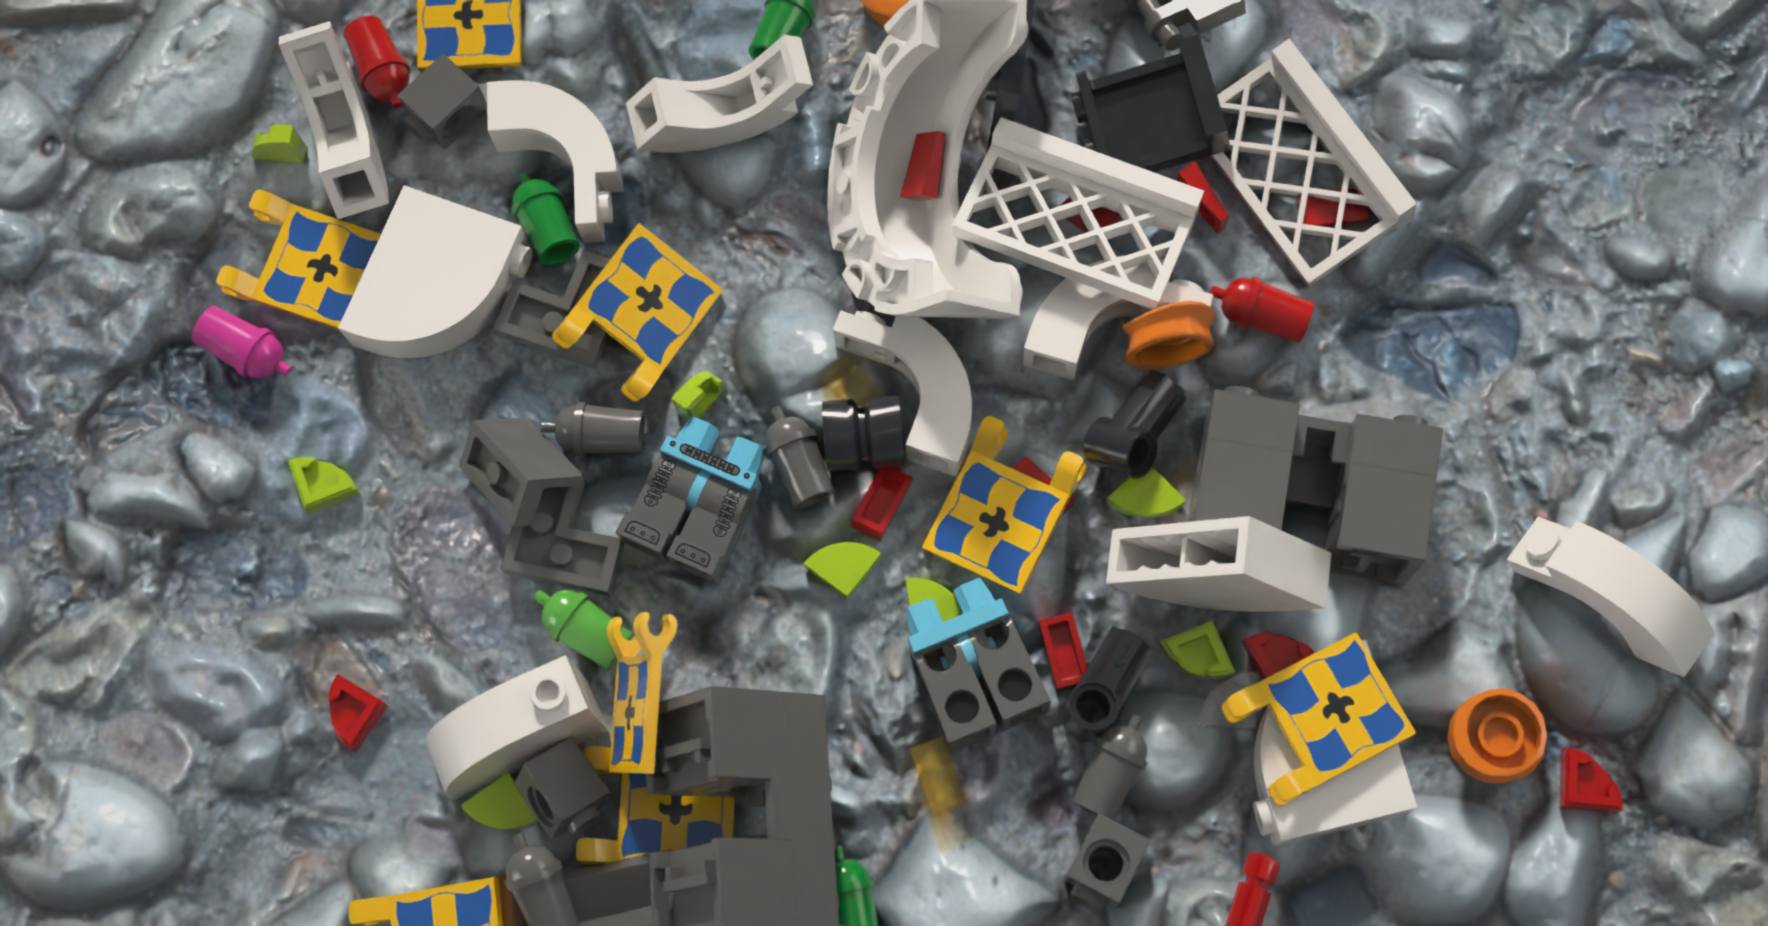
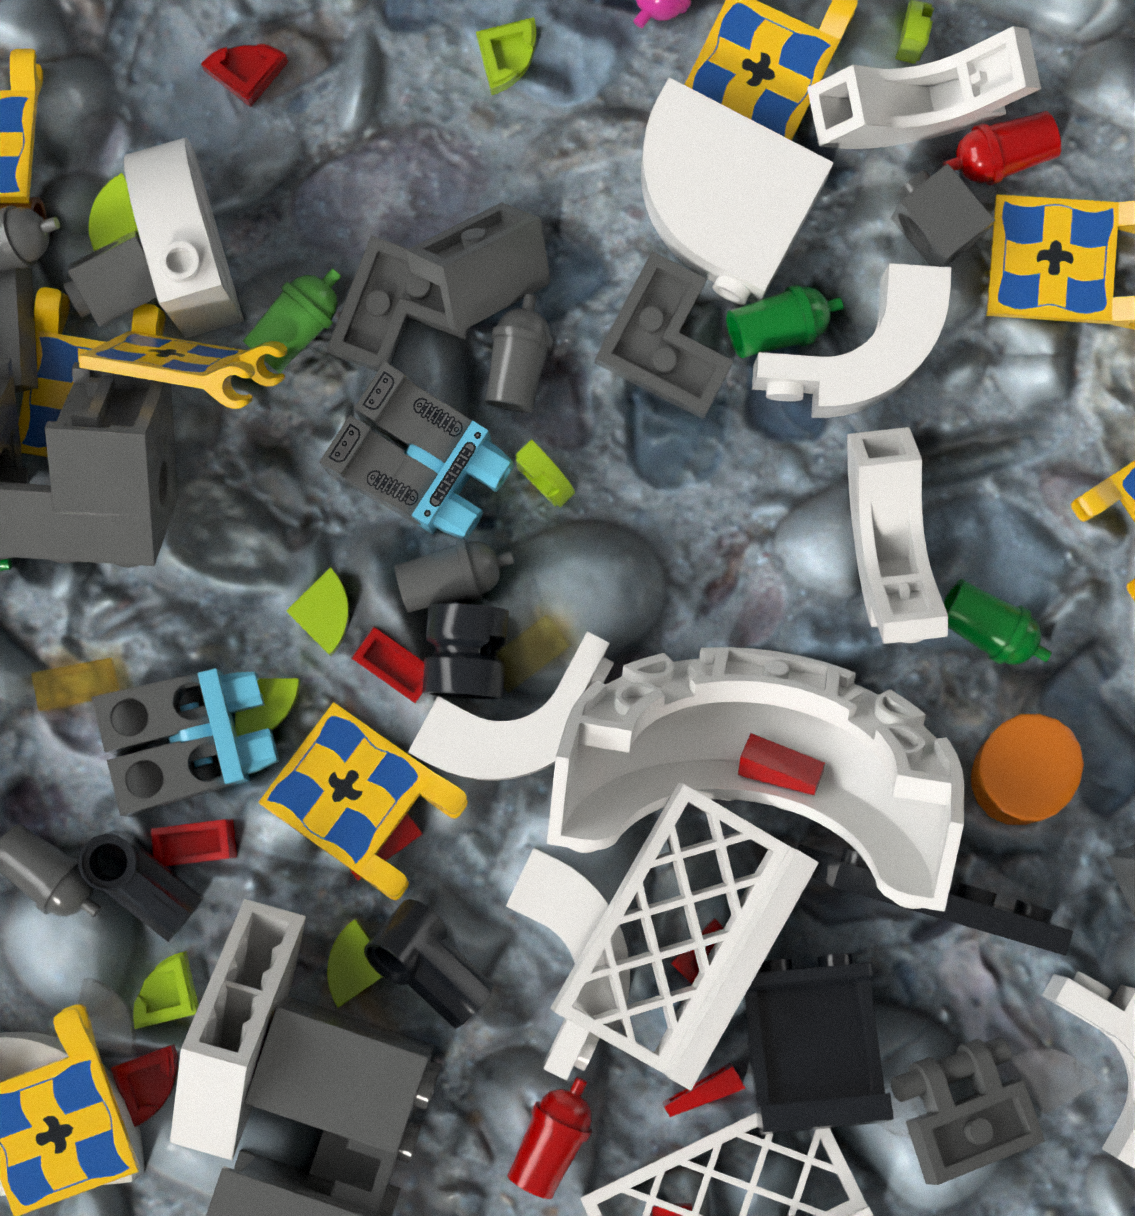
camera: 90 degrees right, 10 degrees up
yellow flag [552,223,723,402] -> none
orange piece [1122,301,1216,370] -> none

